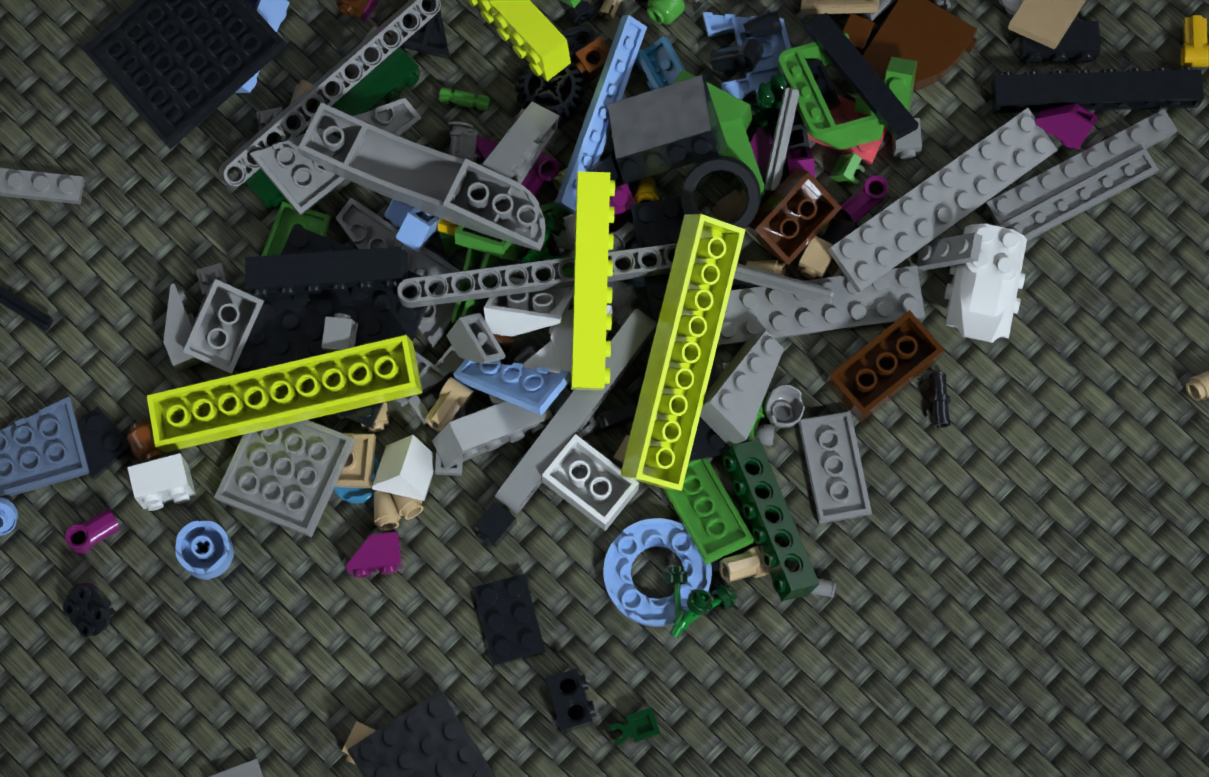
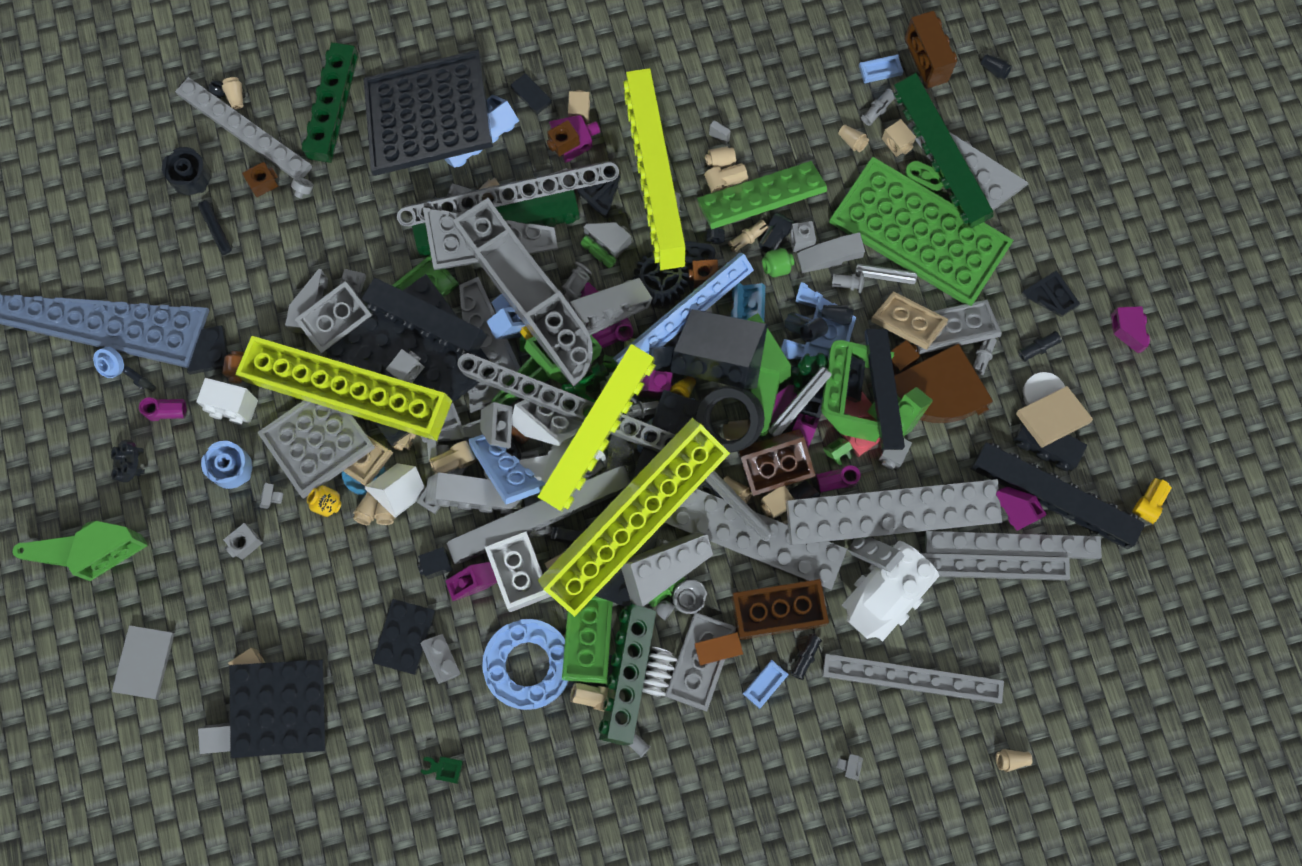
camera: 30 degrees right, 0 degrees up
magenta slope [346,532,403,578] -> none
black brick [546,669,596,734] -> none
dark green plant [663,566,737,638] -> none
none -> bright green slope [13,521,148,581]
none -> piece [122,366,156,392]
none -> light grey brick [223,523,263,560]
none -> reddish brown brick [242,162,278,197]
none -> light grey tile [259,483,283,509]
none -> light grey tile [291,177,314,198]
none -> dark green brick [302,42,359,163]
none -> yellow head [307,485,341,517]
none -> light grey plate [420,634,460,684]
none -> magenta slope [446,562,497,601]
none -> light grey slope [584,223,631,259]
none -> white piece [642,646,677,697]
none -> dark orange tile [694,632,743,666]
none -> light blue tile [743,660,789,709]
none -> light grey plate [822,654,1004,704]
none -> light grey tile [836,754,863,781]

